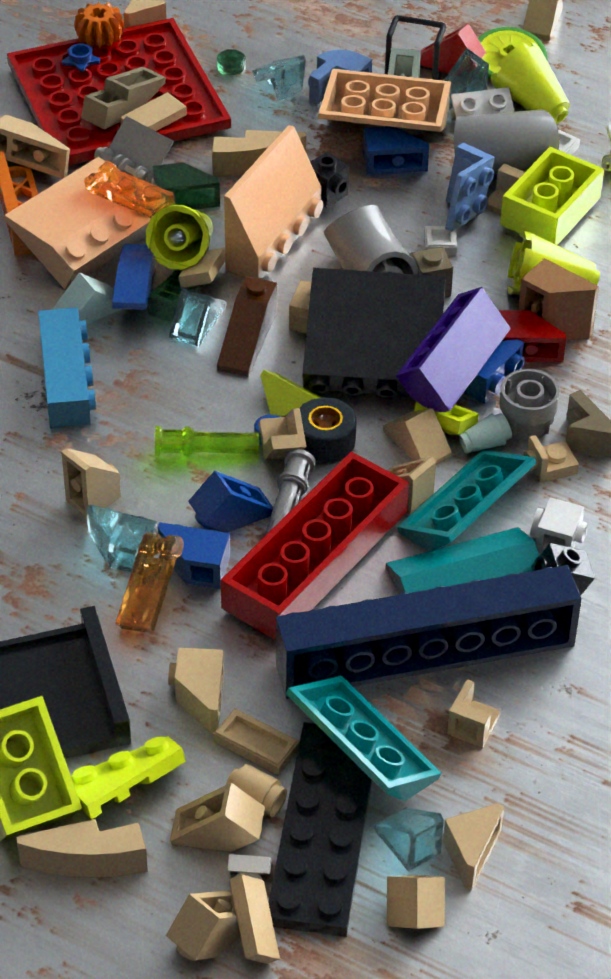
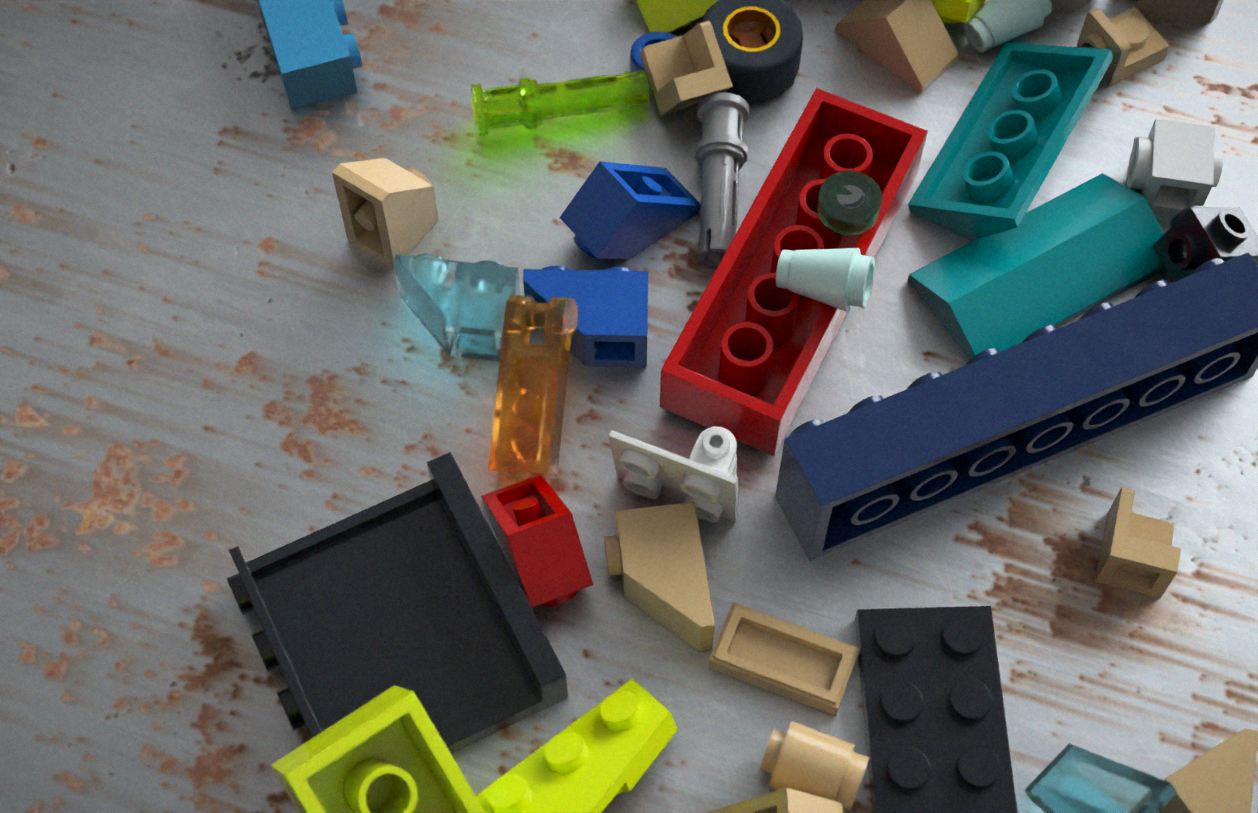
camera: 10 degrees left, 15 degrees up
teal slope [286,676,442,801] -> none
tan slope [387,456,436,514] -> none
none -> red slope [481,474,593,608]
none -> white hinge [609,427,738,522]
none -> light aqua cone [776,248,875,312]
none -> clear green tile [817,171,882,235]

